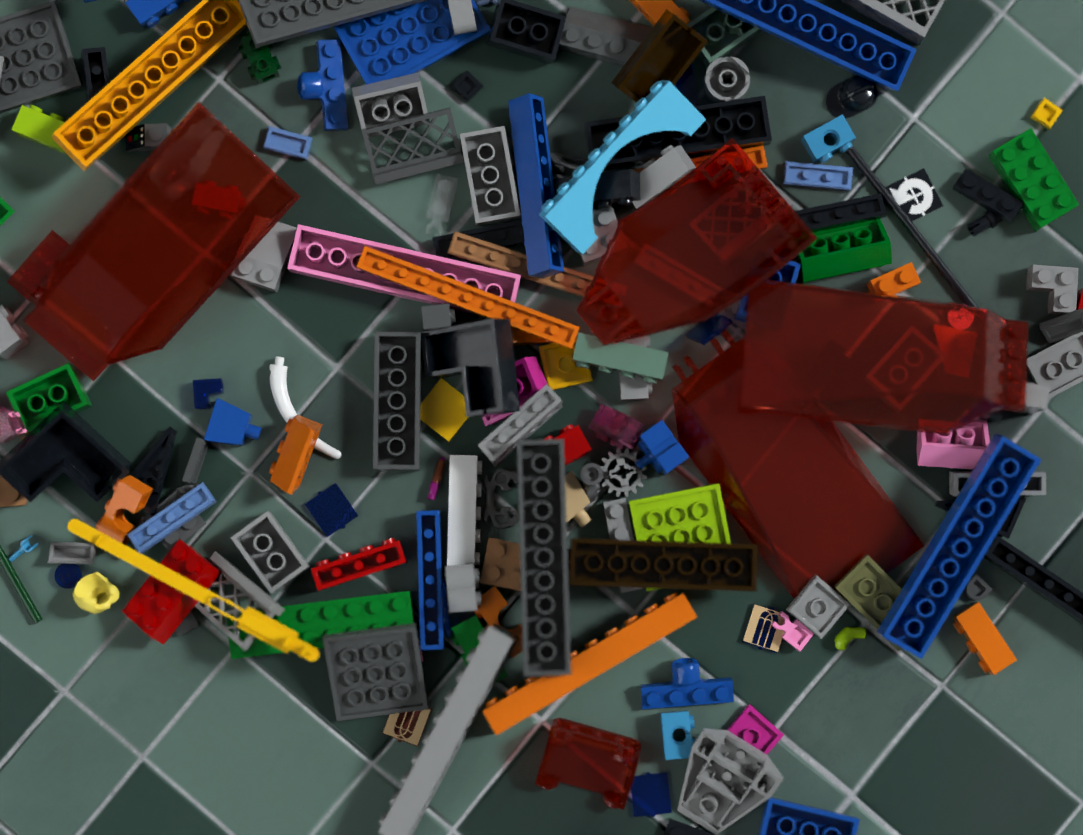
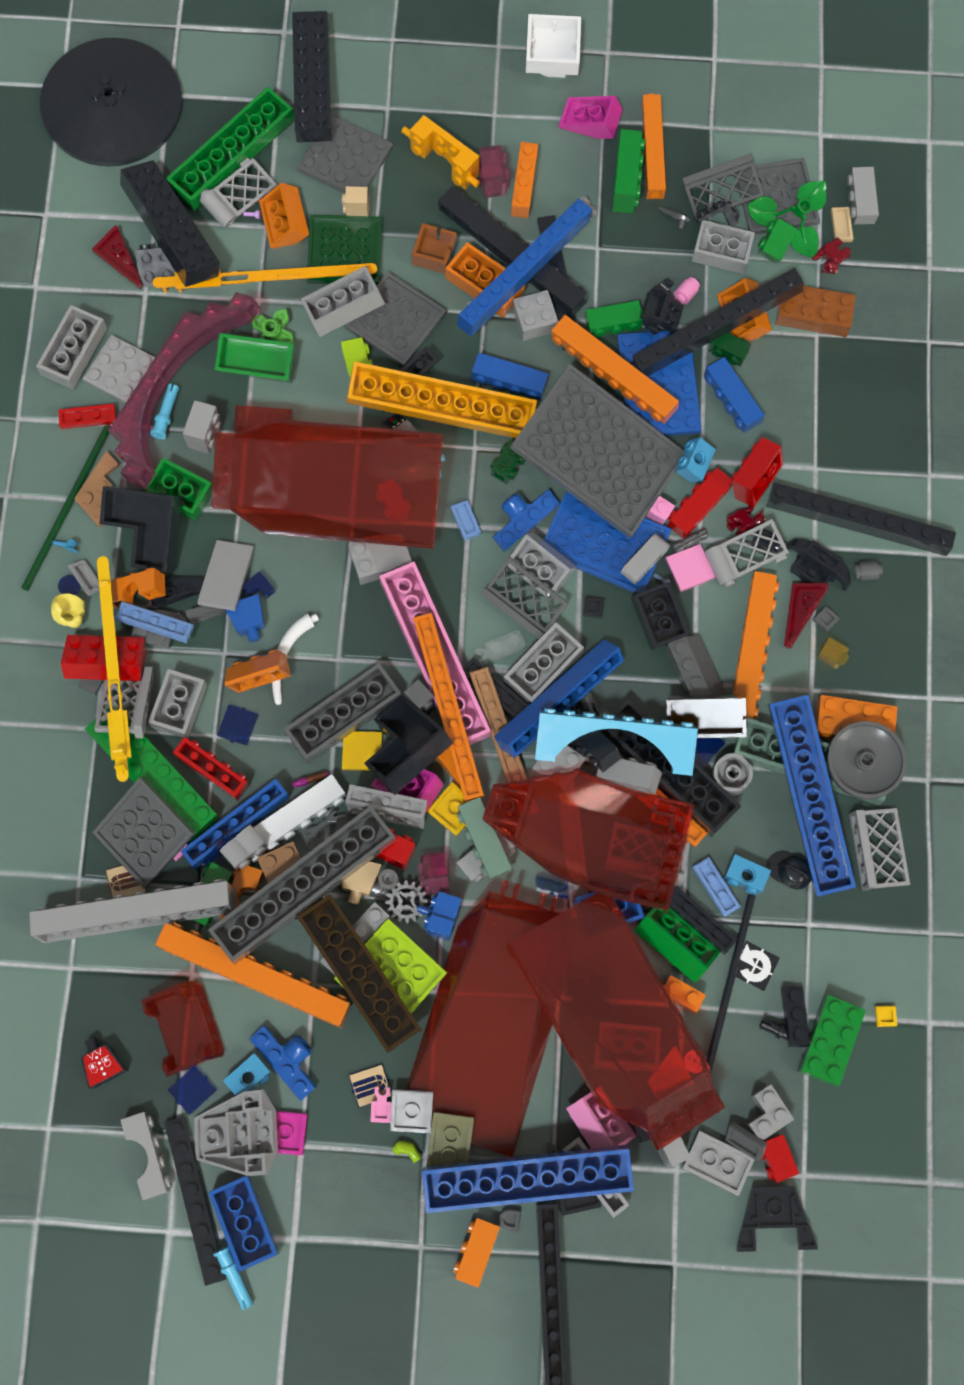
camera: 55 degrees right, 10 degrees down
none -> light grey tile [198,540,254,611]

